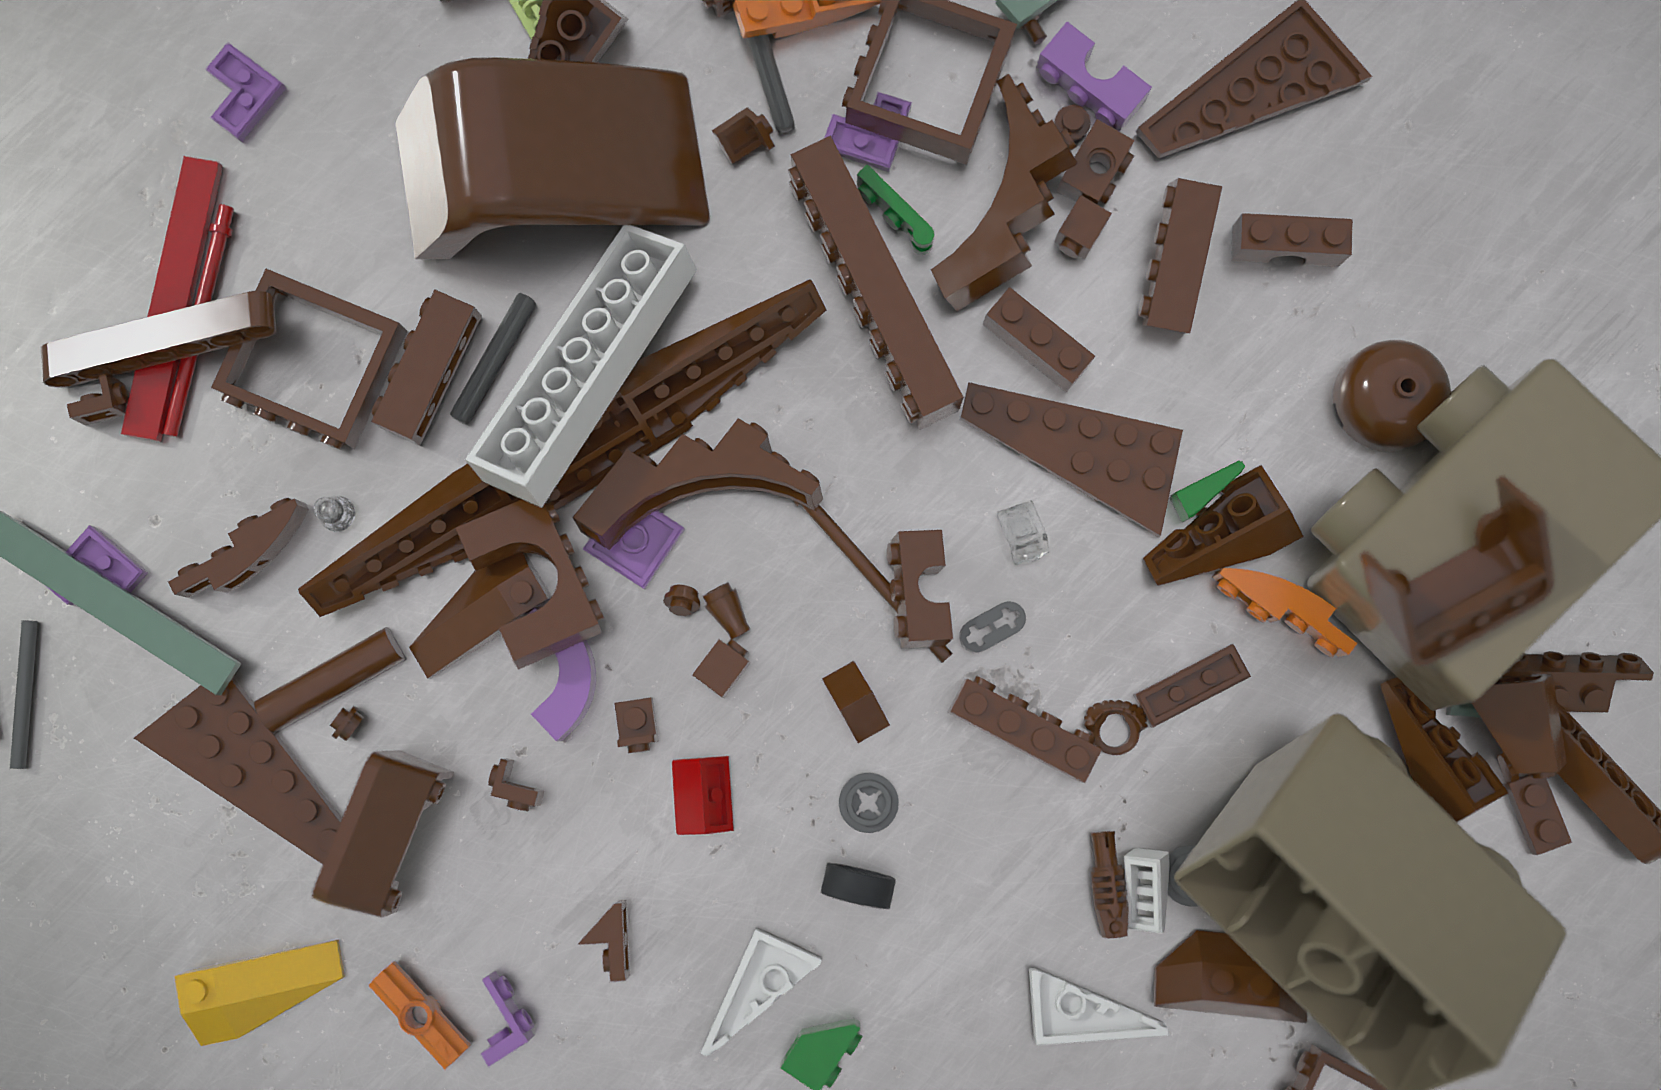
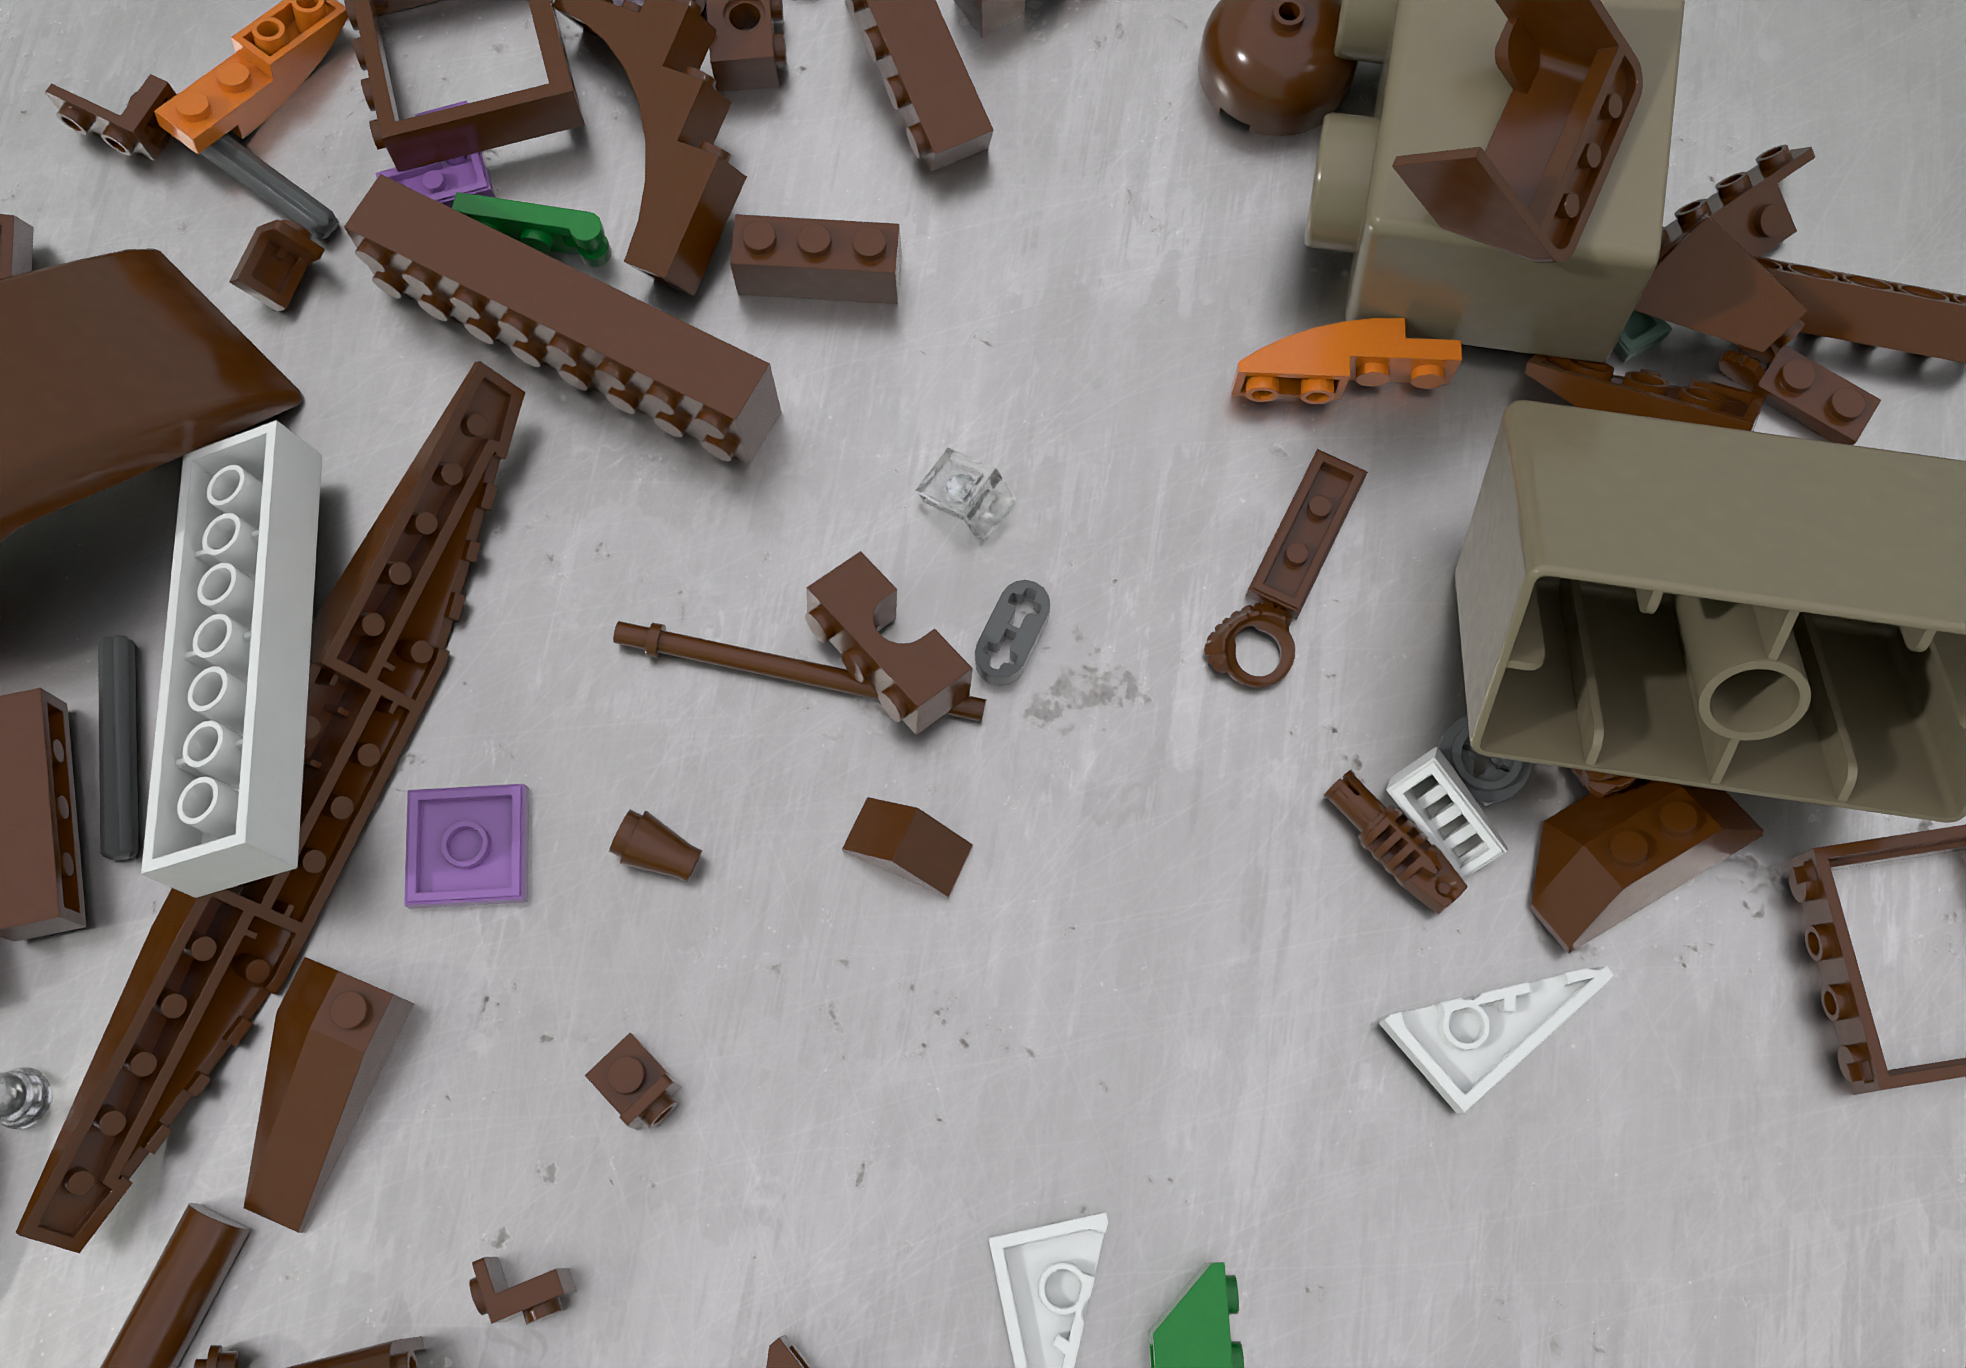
camera: 40 degrees left, 10 degrees down
reddish brown arch [456,499,604,670] -> none
medium lavender arch [529,608,596,741] -> none
reddish brown arch [573,418,823,550] -> none
reddish brown plate [663,584,701,616] -> none
red panel [672,756,734,835] -> none
reddish brown brick [692,639,751,698] -> none
black tyre [821,863,896,909] -> none
dark grey gear [839,773,899,833] -> none
reddish brown brick [947,676,1102,783] -> none
reddish brown wing [960,382,1183,538] -> none
reddish brown brick [1054,195,1112,260] -> none
reddish brown wedge [1143,465,1304,586] -> none
green slope [1169,460,1245,522] -> none

